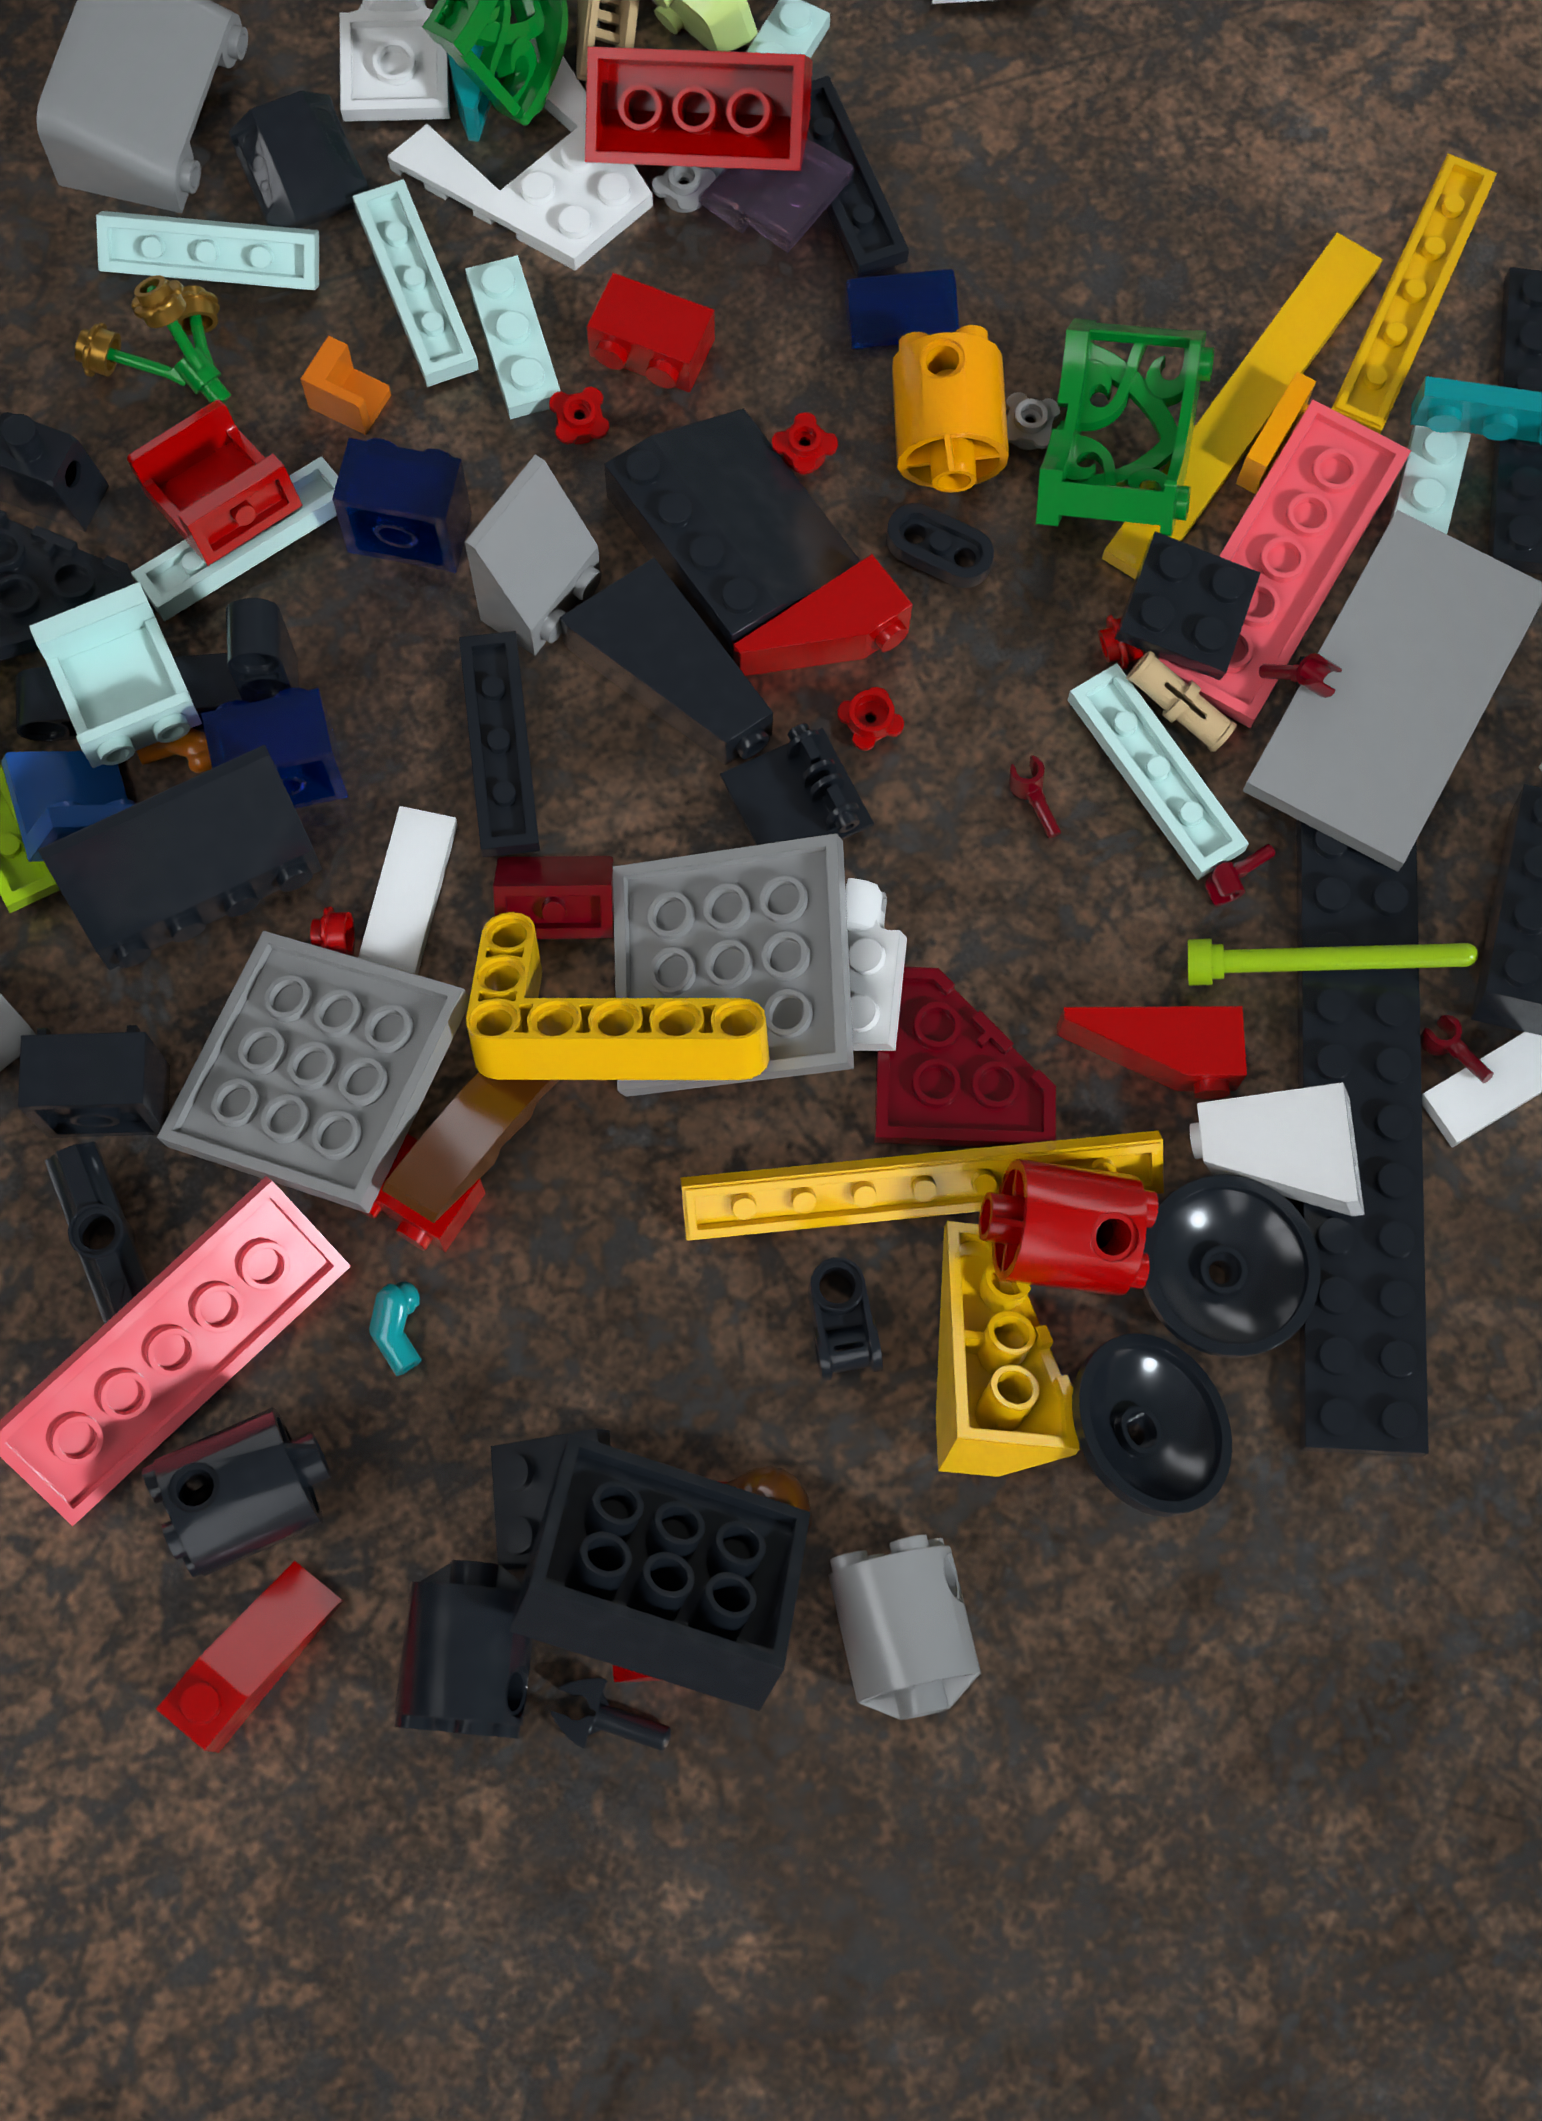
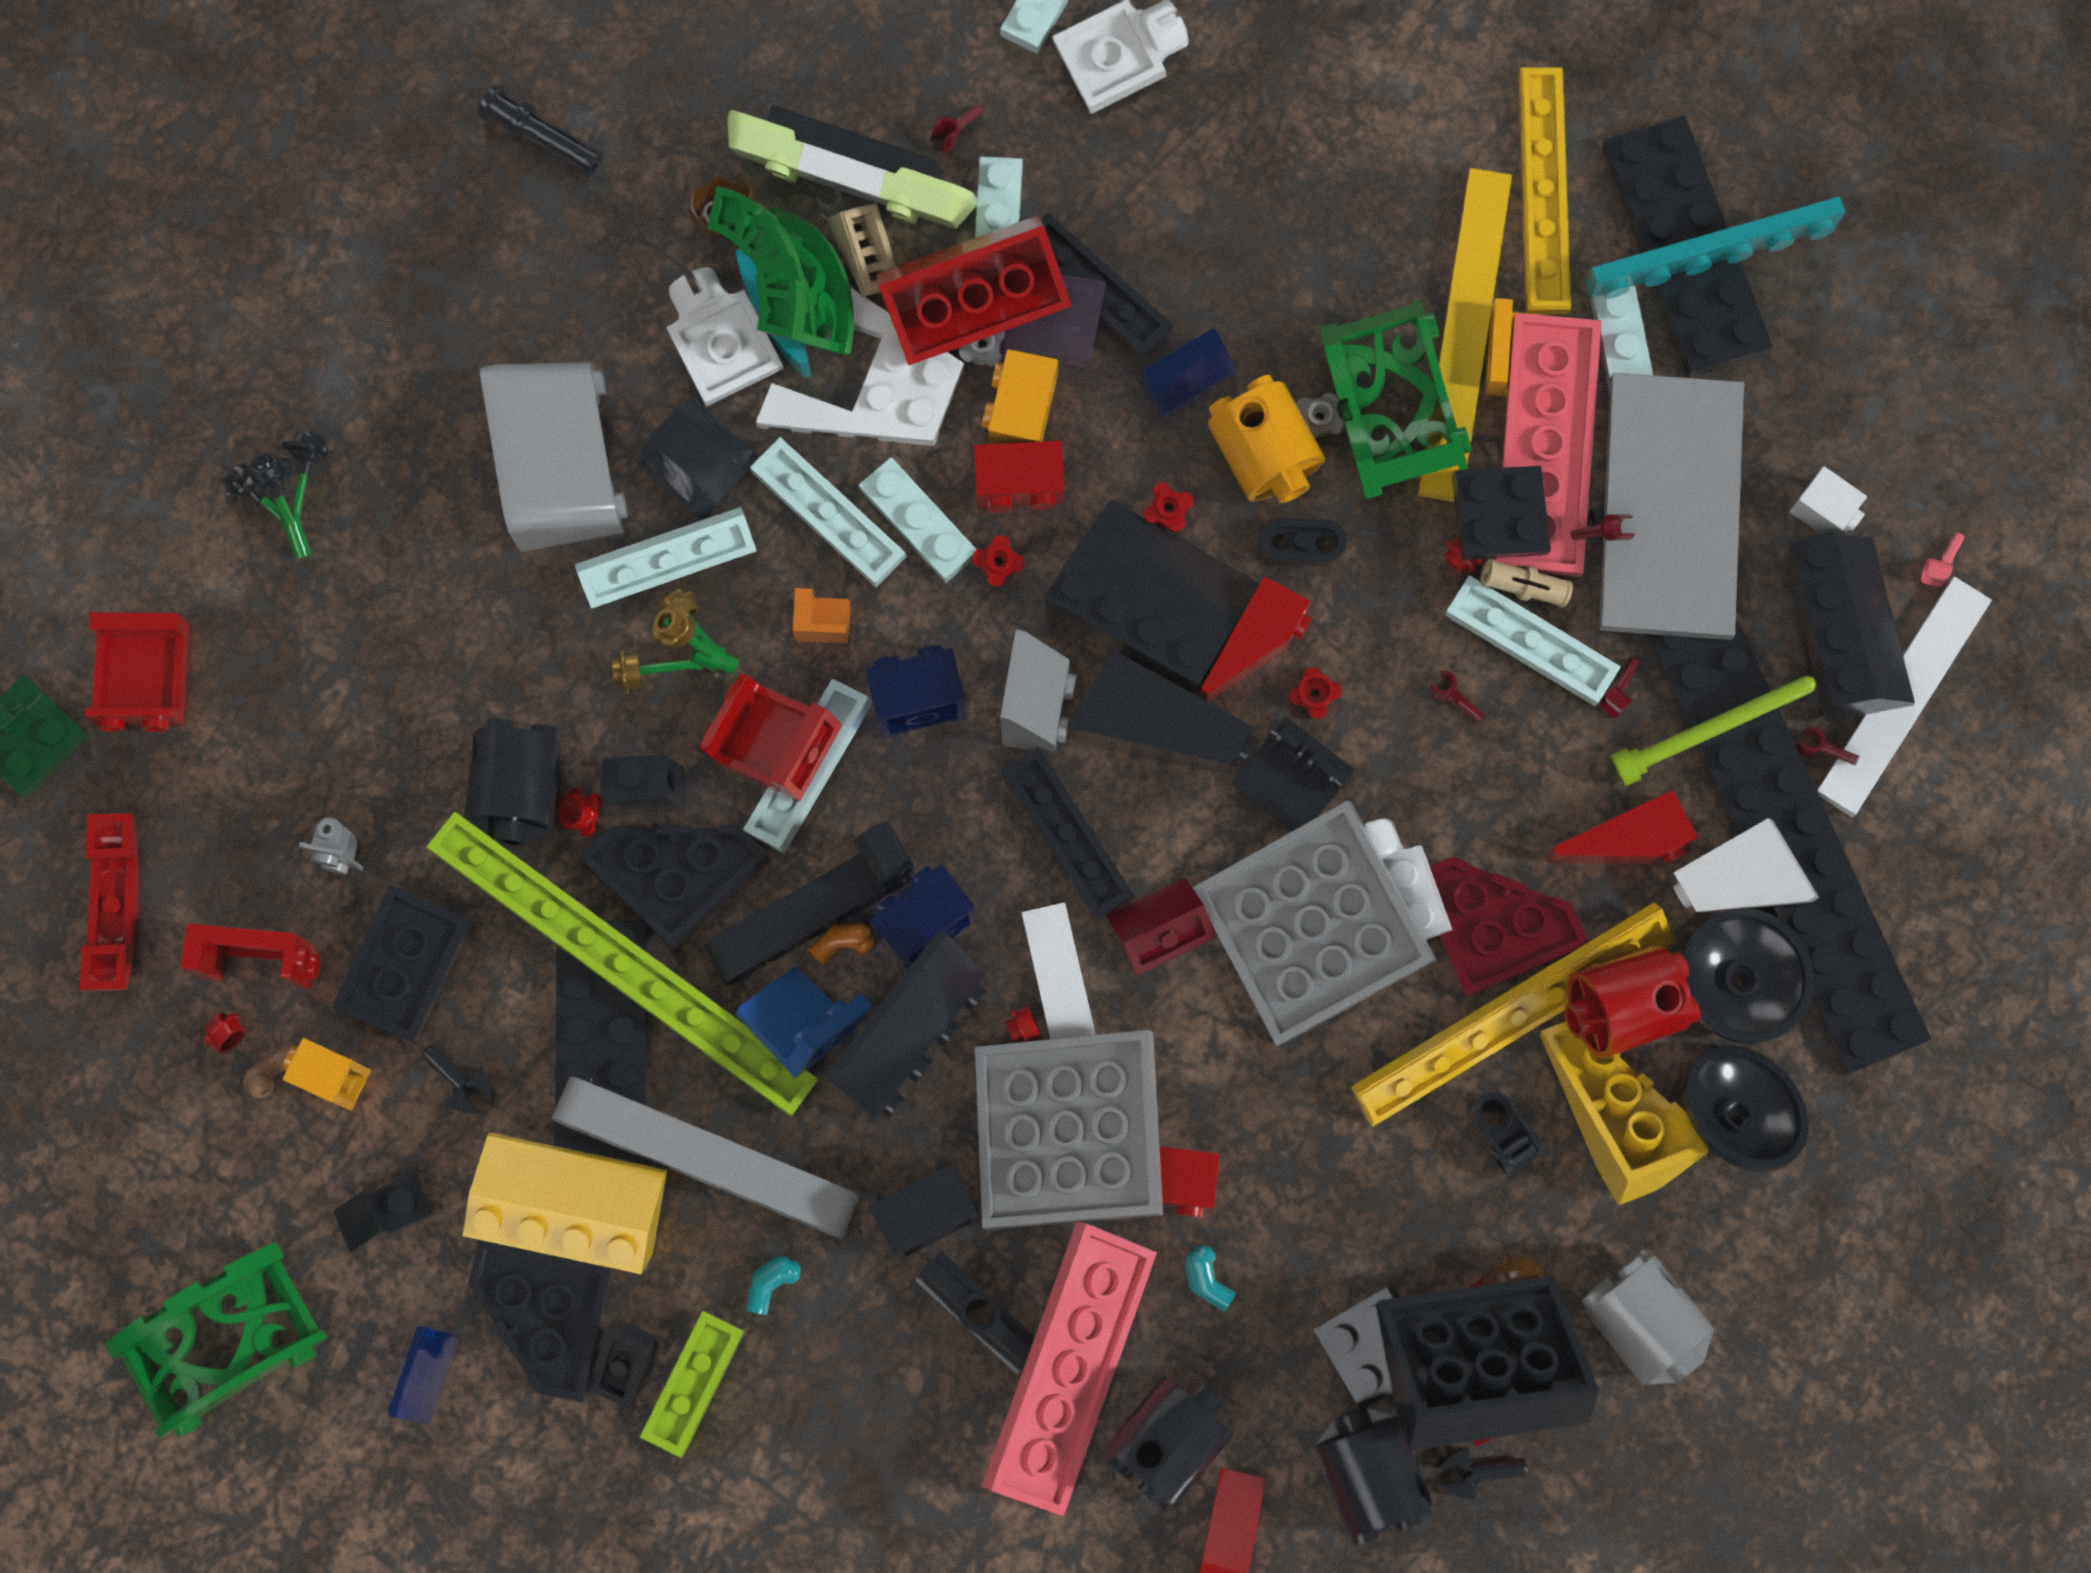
camera: 20 degrees left, 5 degrees up
light aqua panel [29,582,202,768] -> none
reddish brown slope [382,1072,560,1223] -> none
yellow beam [466,912,770,1080] -> none
none -> light orange brick [982,349,1058,444]

